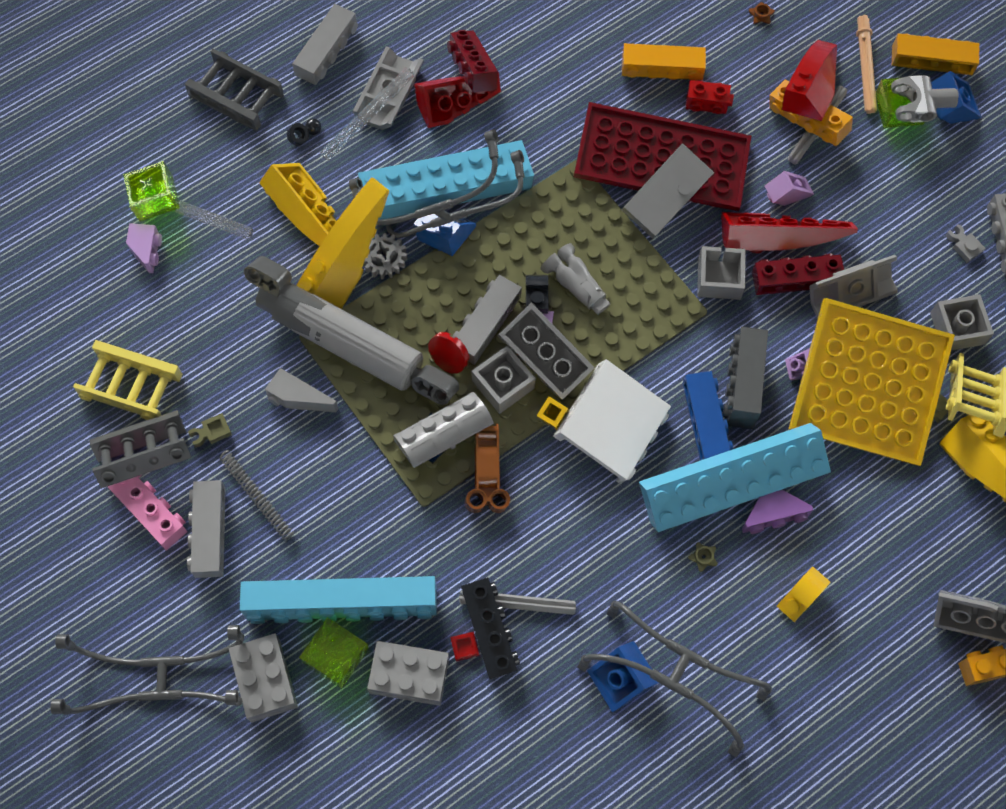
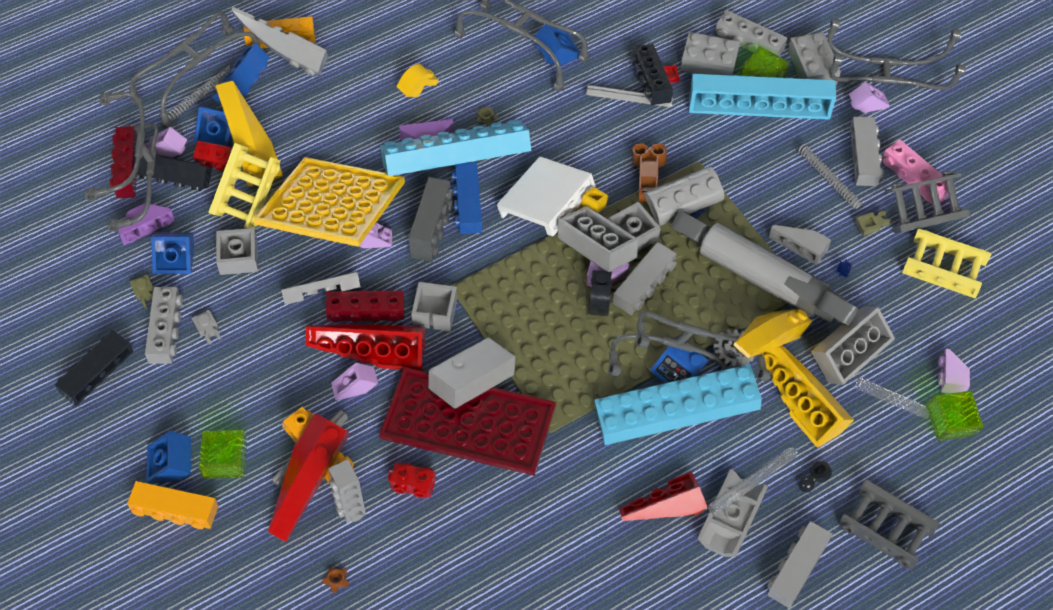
camera: 175 degrees left, 10 degrees down
red tile [428,332,469,374] -> none
dark red brick [447,30,498,93] -> none
light grey piece [540,243,611,315] -> none
light orange brick [622,43,706,81] -> none
light nougat axle [856,15,877,114] -> none
light grey connector [891,76,959,122] -> none
none -> light grey brick [328,459,366,523]
none -> light grey brick [715,10,787,62]
none -> light grey brick [811,306,895,385]
none -> clear blue plate [837,259,852,277]
none -> lavender slope [849,82,890,113]

